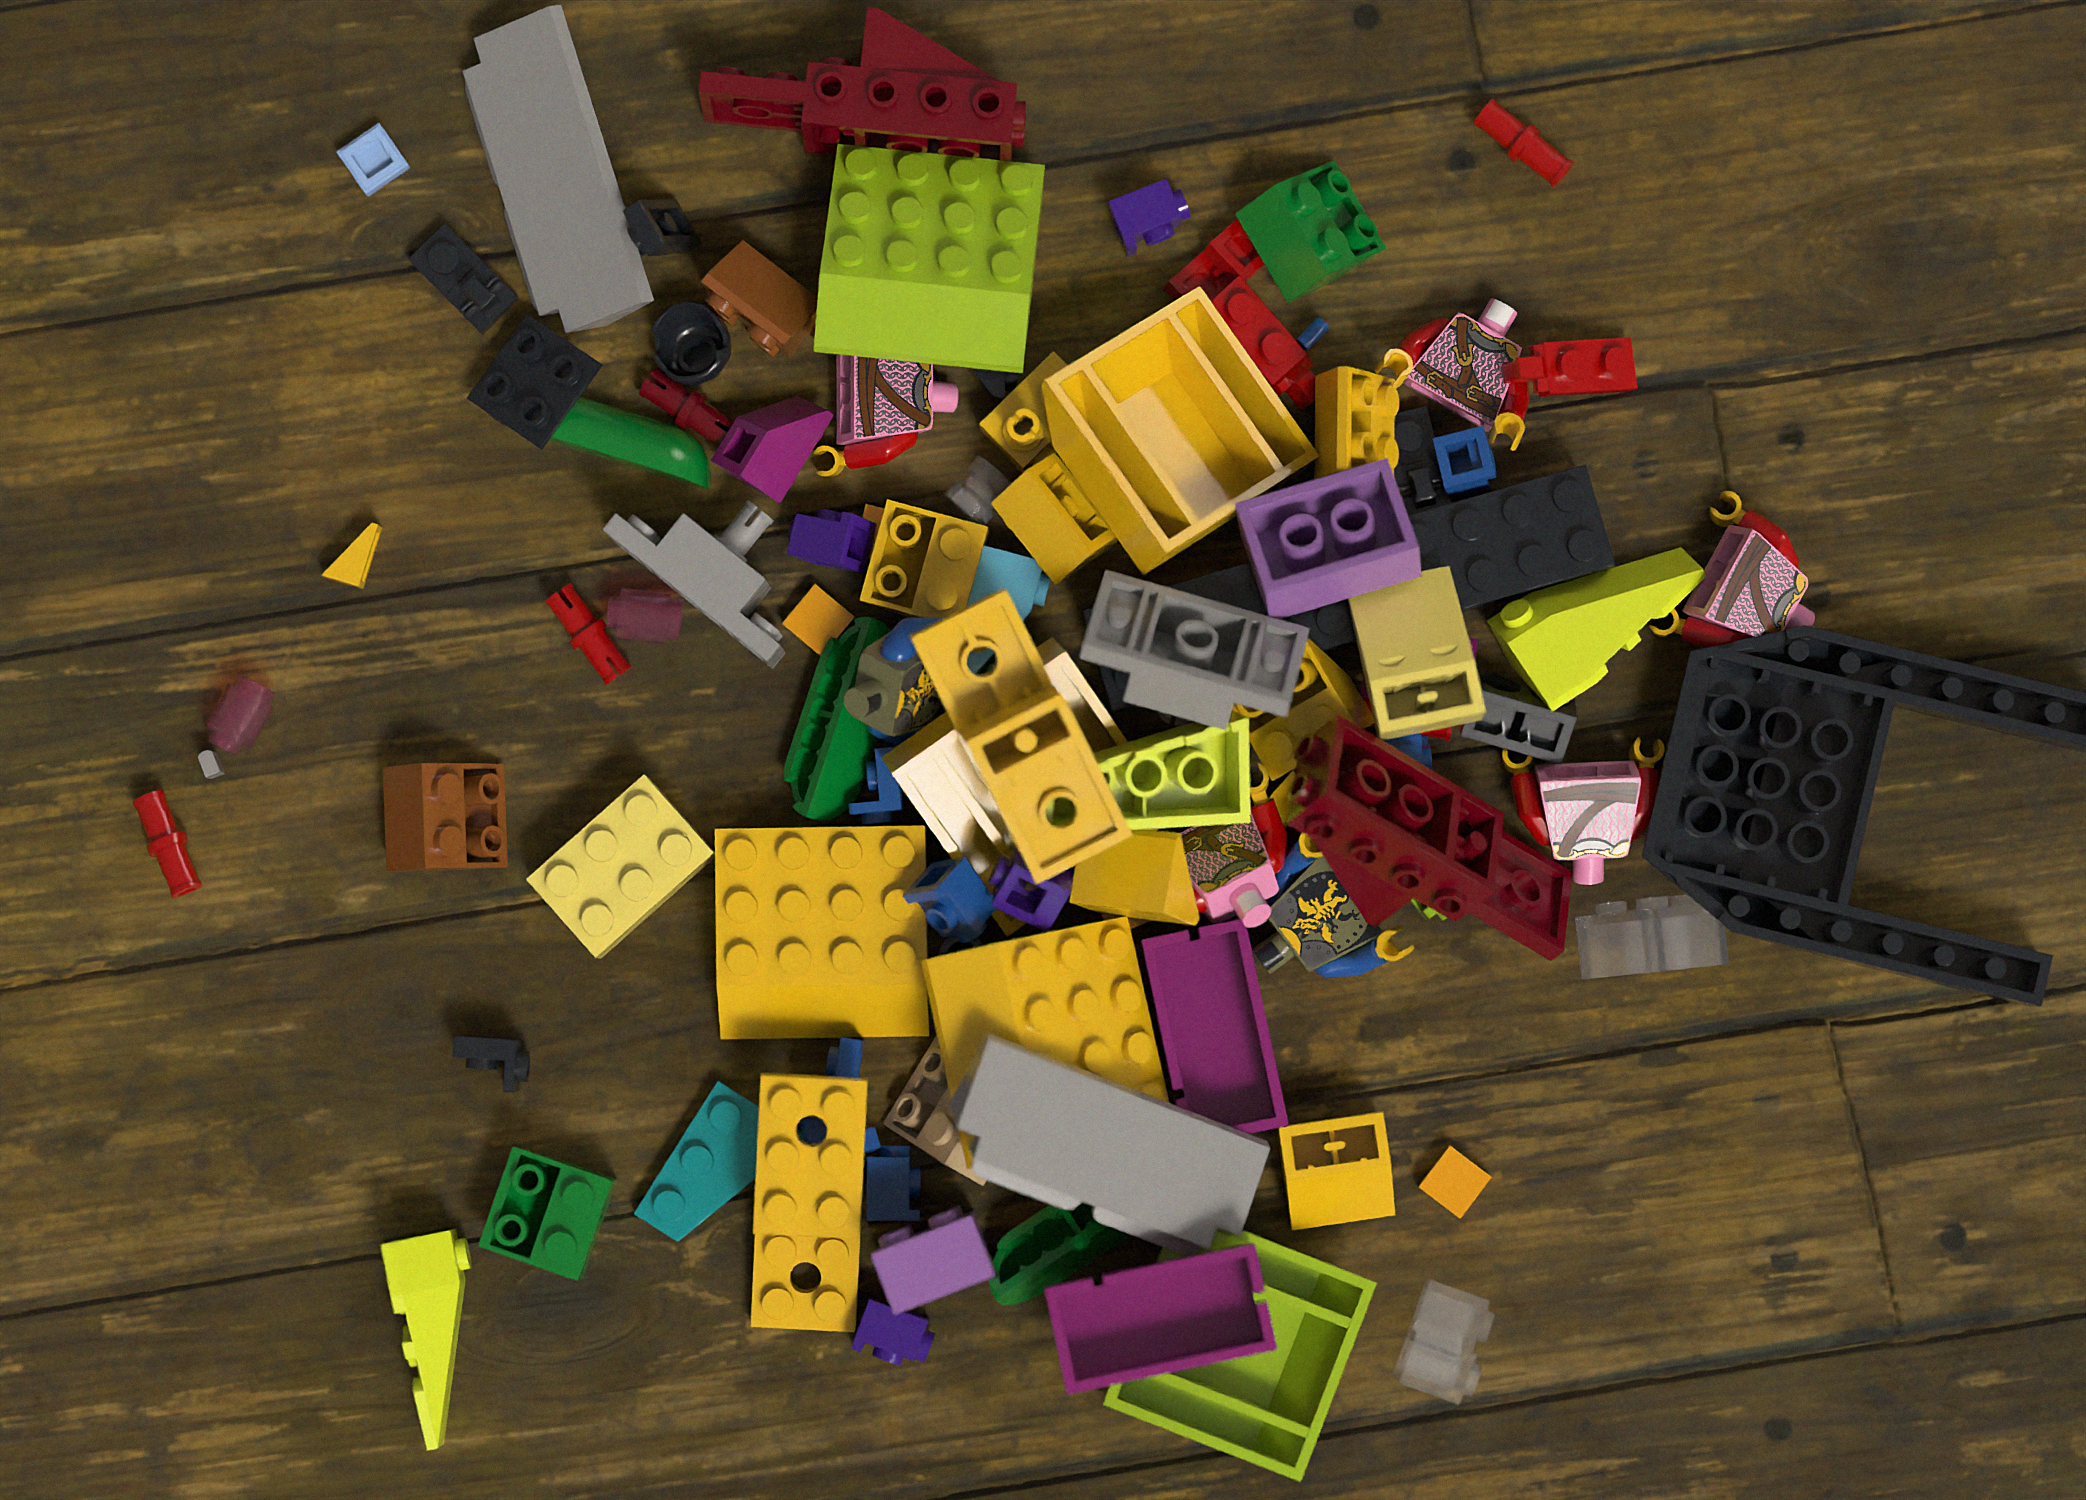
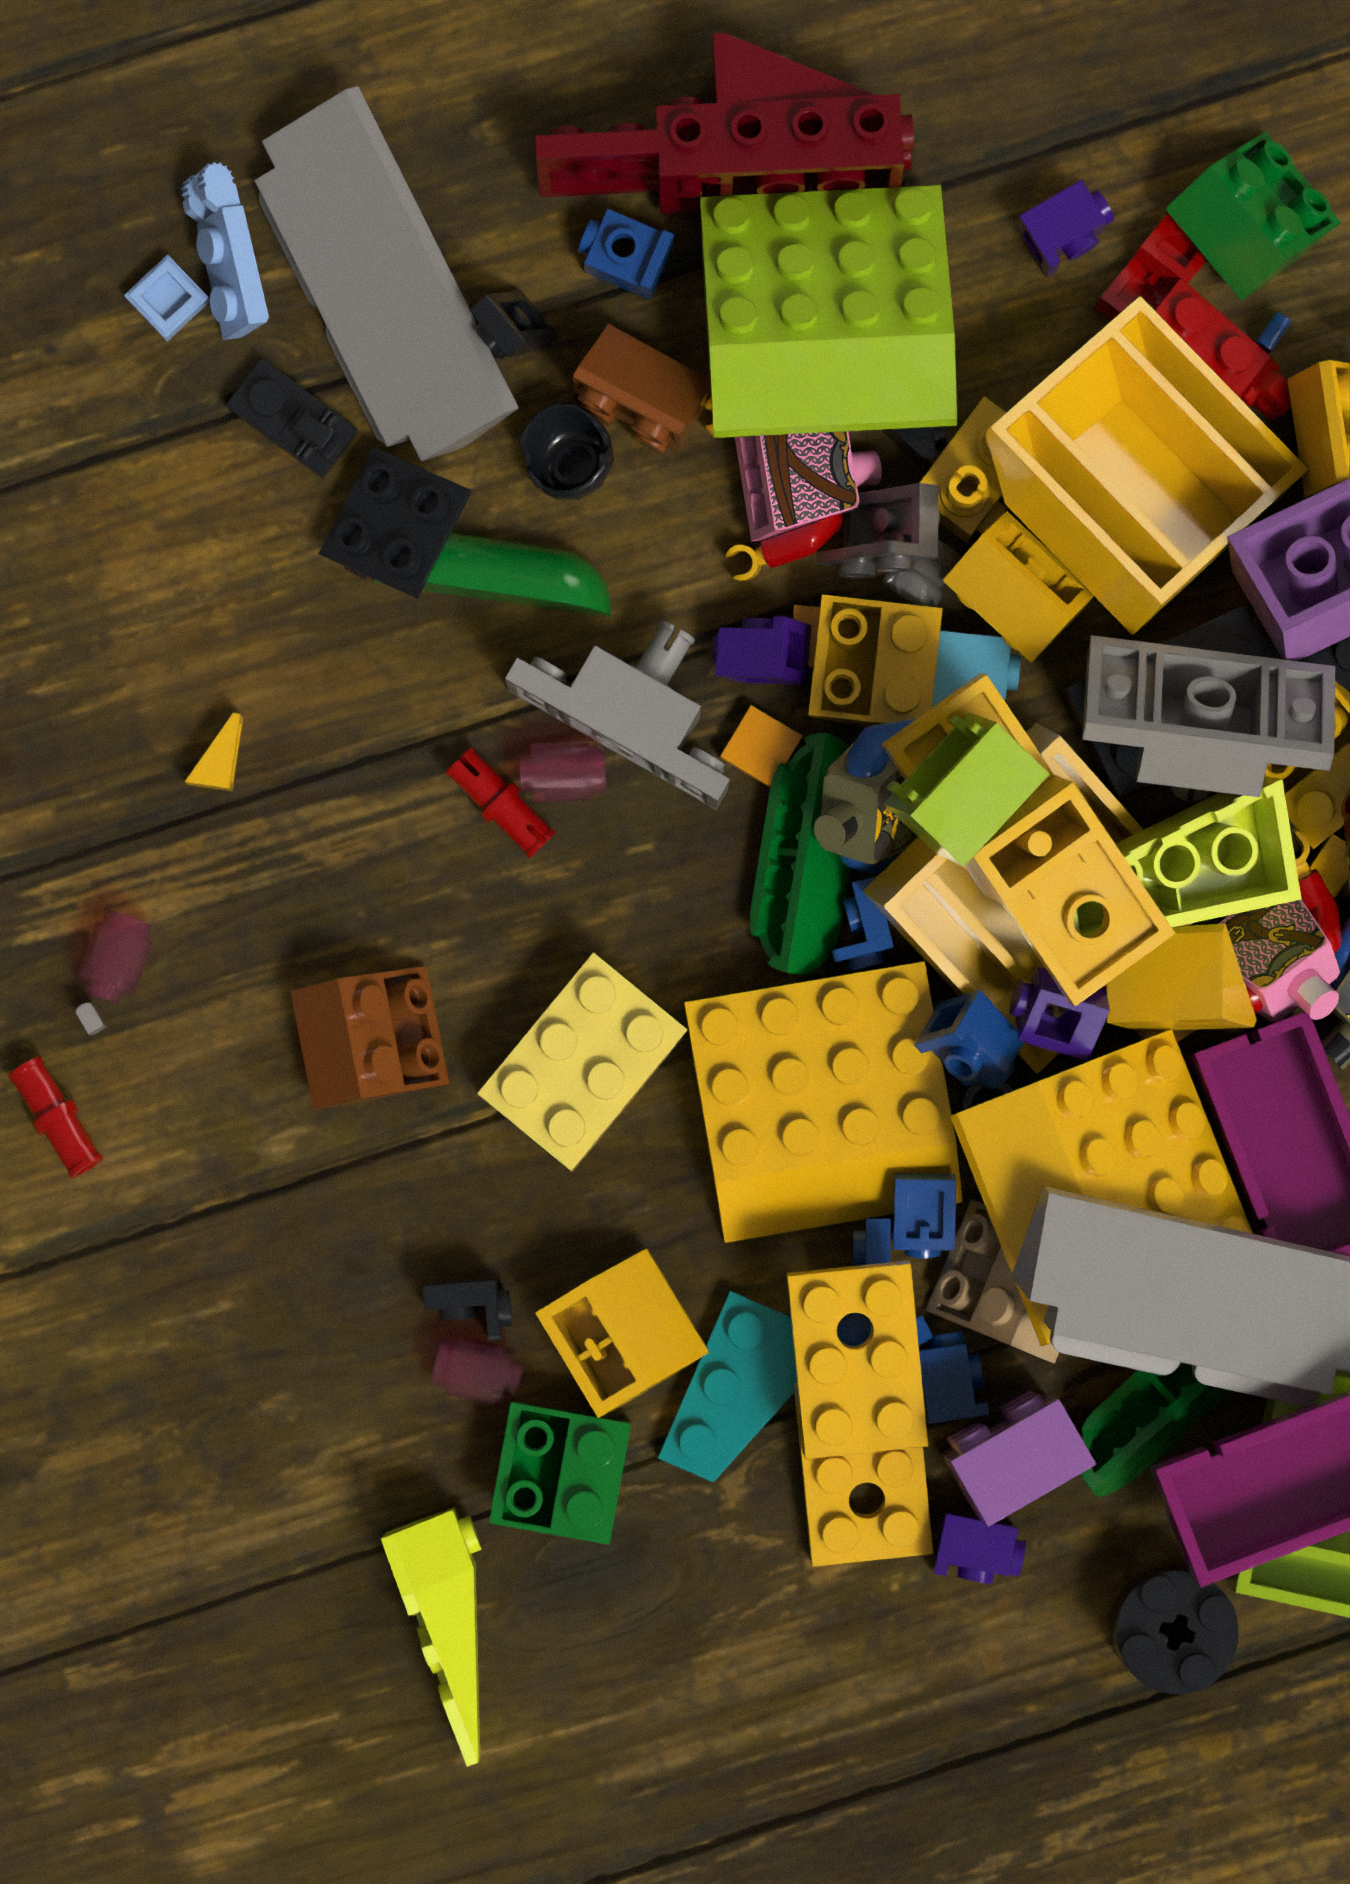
camera: 15 degrees left, 0 degrees up
dark red pin [639,368,734,447] -> none
magenta slope [711,396,834,503] -> none
none -> light blue hinge [181,162,269,340]
none -> clear pink brick [432,1335,525,1408]
none -> yellow slope [535,1248,710,1418]
none -> blue brick [578,209,674,300]
none -> flat silver bracket [817,483,940,578]
none -> lime container [883,712,1050,867]
none -> blue bracket [891,1173,956,1258]
none -> black brick [1110,1566,1239,1694]

